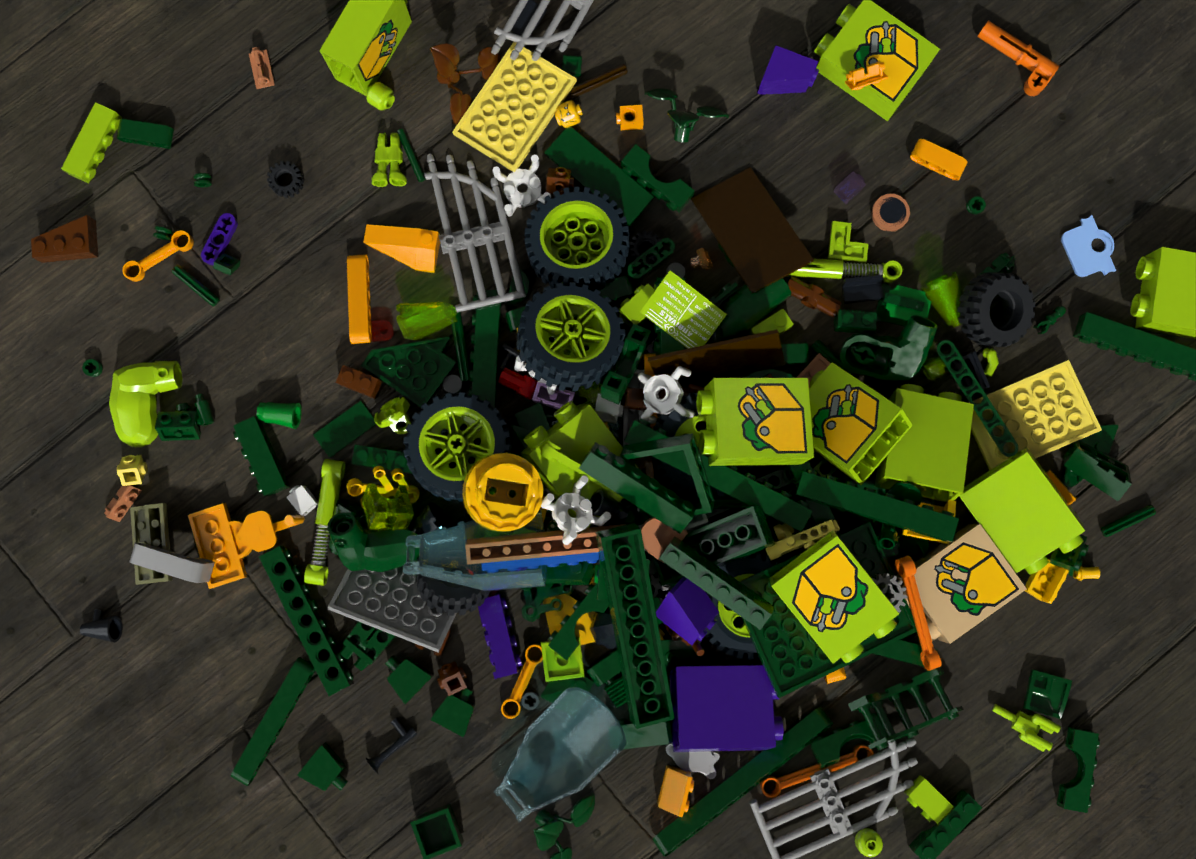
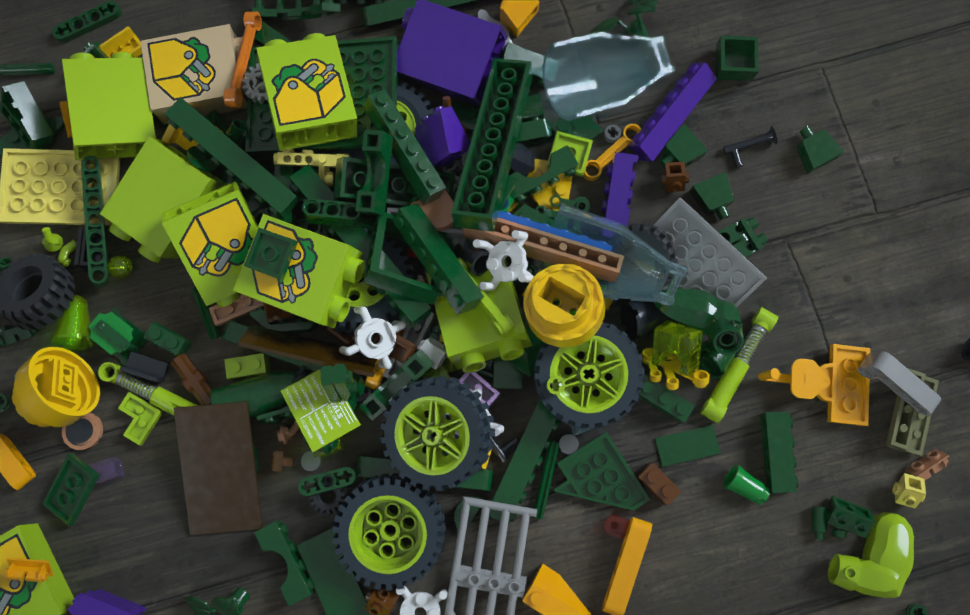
camera: 155 degrees left, 5 degrees down
dark green beam [230,657,315,786] -> none
dark green brick [259,546,354,696] -> none
white brick [286,485,318,516] -> none
lime tile [374,397,411,434] -> none
clear neon green slope [396,302,457,341] -> none
red piece [498,368,538,400] -> none
lime brick [619,283,654,328] -> none
dark green piece [840,315,938,381] -> none
yellow pin [1073,566,1100,581] -> none
none -> yellow piece [12,347,100,427]
none -> lime plate [42,227,63,252]
none -> dark green tile [42,453,100,526]
none -> dark green beam [52,1,122,43]
none -> dark green plate [244,228,298,280]
none -> nougat plate [277,420,300,445]
none -> dark green beam [302,199,362,227]
none -> dark green brick [320,364,357,403]
none -> dark green arch [356,130,393,216]
none -> lime bush [547,376,565,394]
none -> dark purple brick [629,62,717,162]

